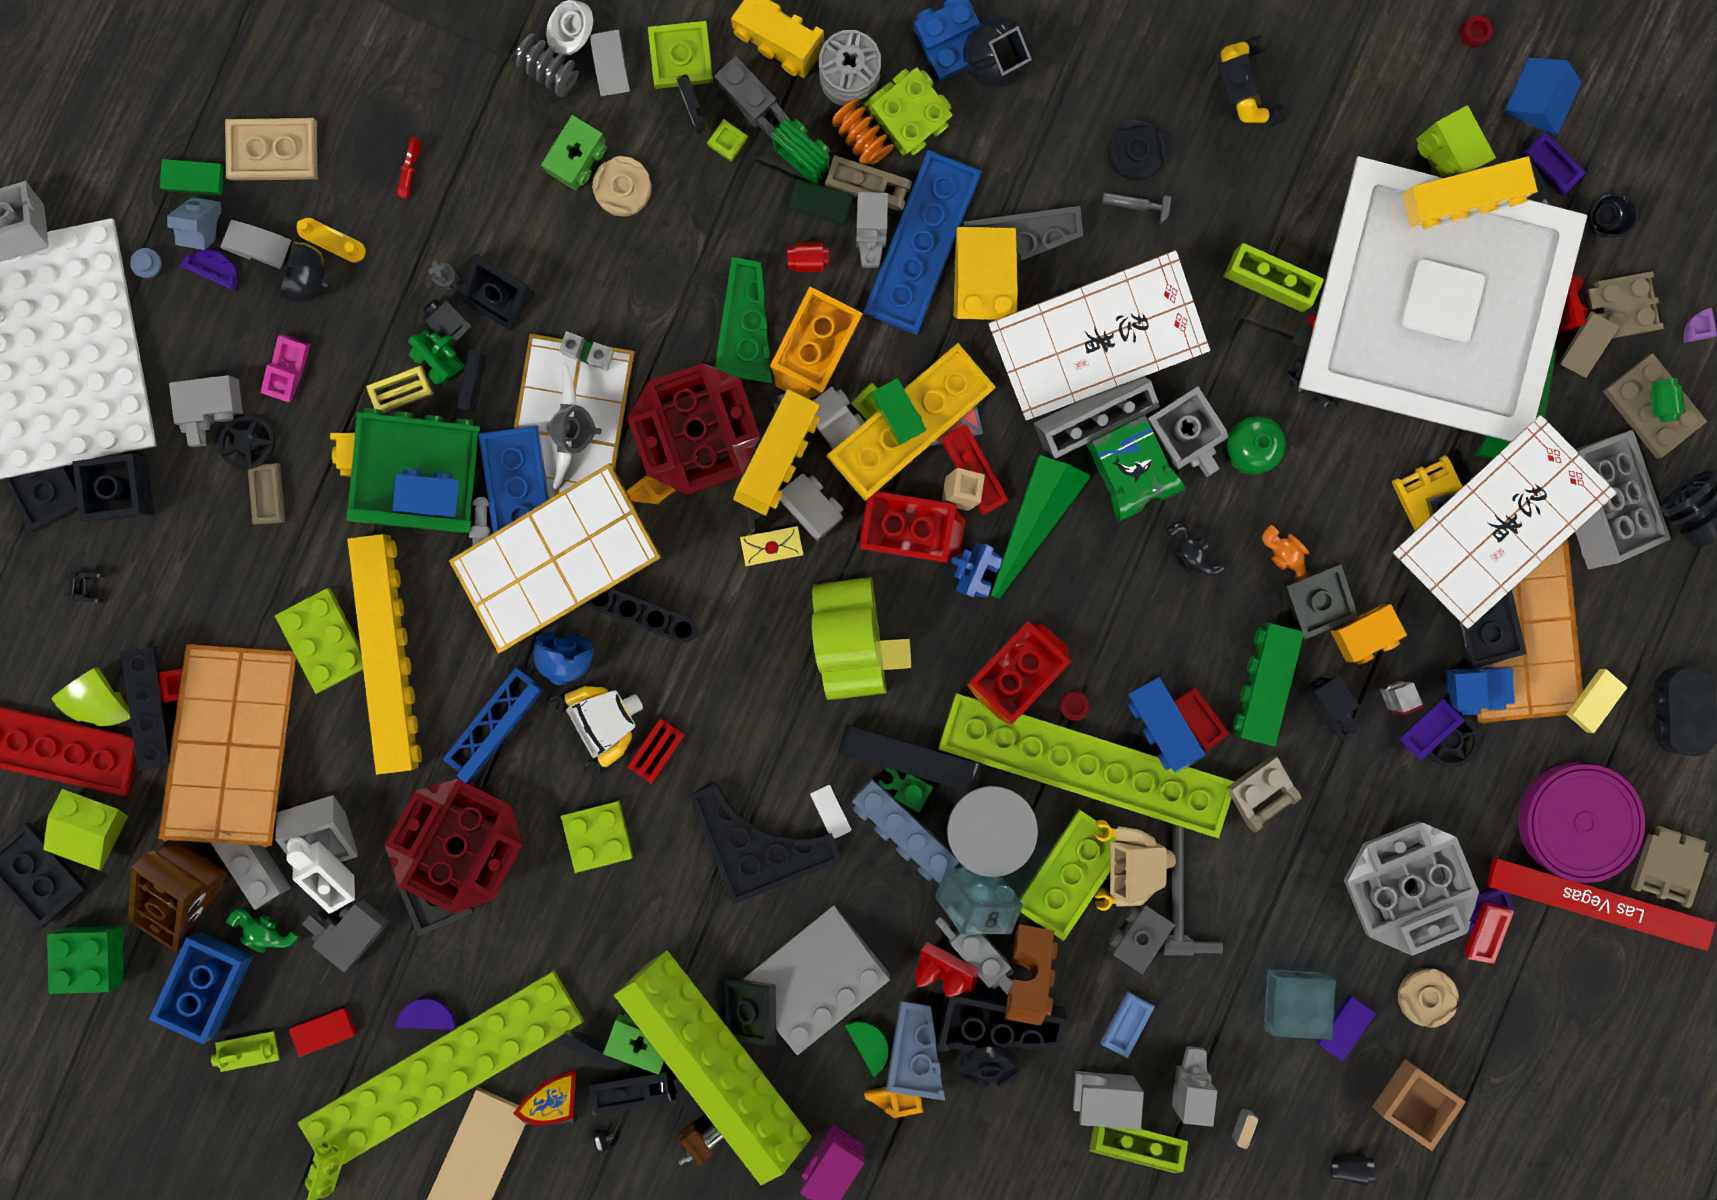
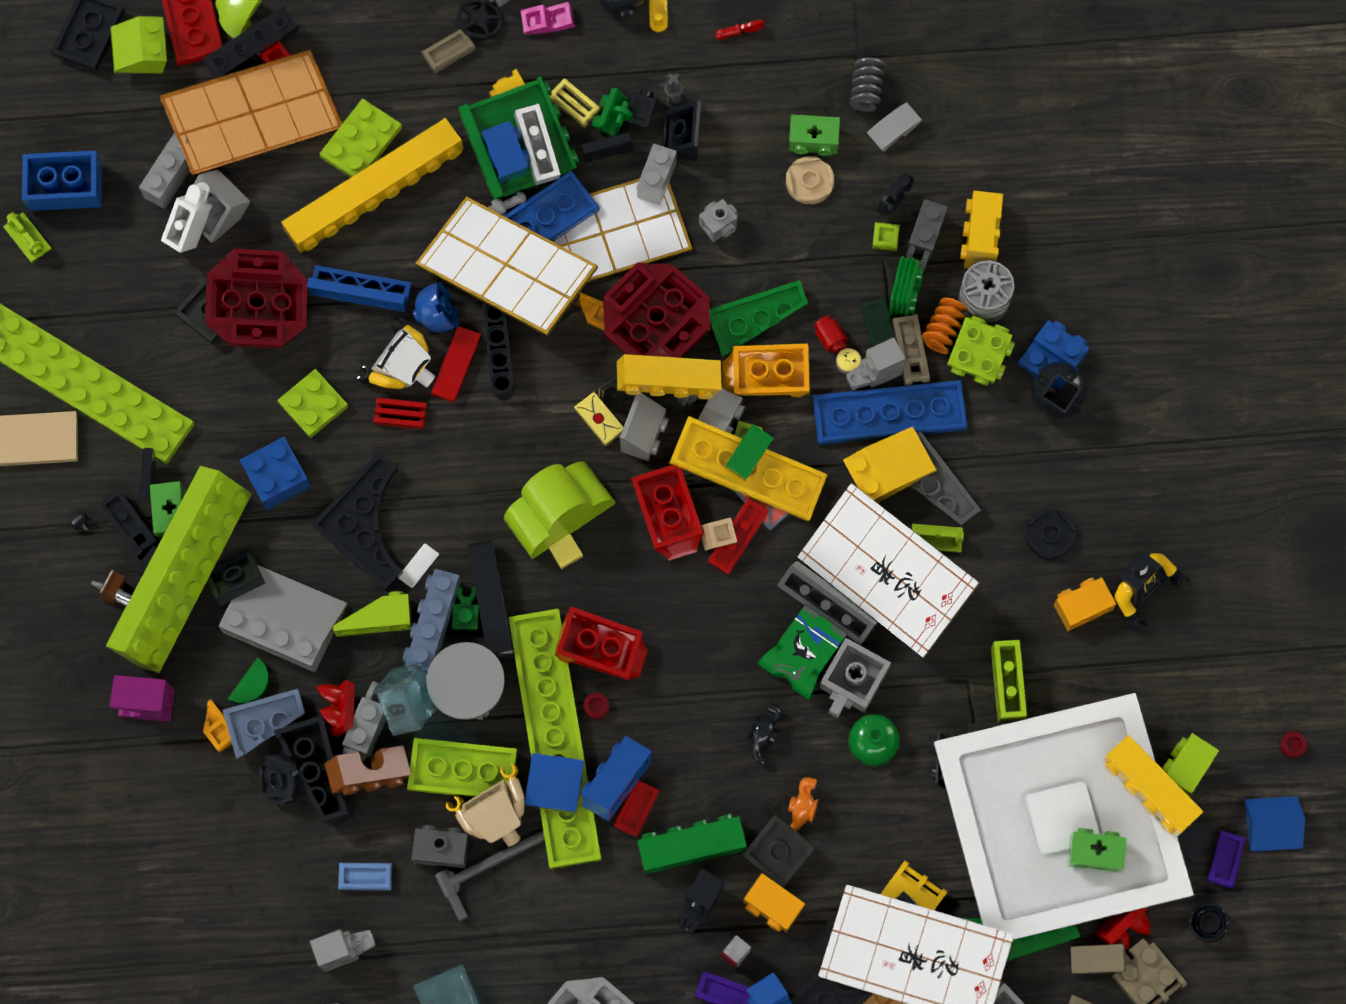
camera: 65 degrees right, 15 degrees down
green brick [47,926,124,994] -> none
reddish brown brick [128,840,228,953] -> none
green piece [226,909,300,953] -> none
red tile [289,1006,357,1057] -> none
dark grey hinge [302,899,390,973] -> none
dark purple tile [396,997,457,1030] -> none
shield [513,1070,578,1127] -> none
white hat [546,0,593,55] -> none
dark grey helmet [547,364,602,489] -> none
flat silver piece [559,331,614,371] -> none
lime plate [648,21,713,89] -> none
blue hips [951,542,1003,597] -> none
green wedge [990,455,1091,599] -> none
light grey piece [1073,1071,1144,1130] -> none
lime brick [1089,1126,1188,1173] -> none
flat silver piece [1102,192,1171,224] -> none
dark tan plate [1226,755,1302,833] -> none
none -> blue brick [240,437,311,510]
none -> lime slope [333,591,412,637]
none -> red tile [431,326,482,403]
none -> white brick [514,104,560,185]
none -> blue tile [524,753,584,813]
none -> light grey brick [637,144,677,205]
none -> light grey brick [699,199,738,242]
none -> light yellow tile [836,348,861,374]
none -> lime hinge [912,524,964,553]
none -> light orange brick [1054,577,1116,631]
none -> bright green brick [1068,828,1126,873]

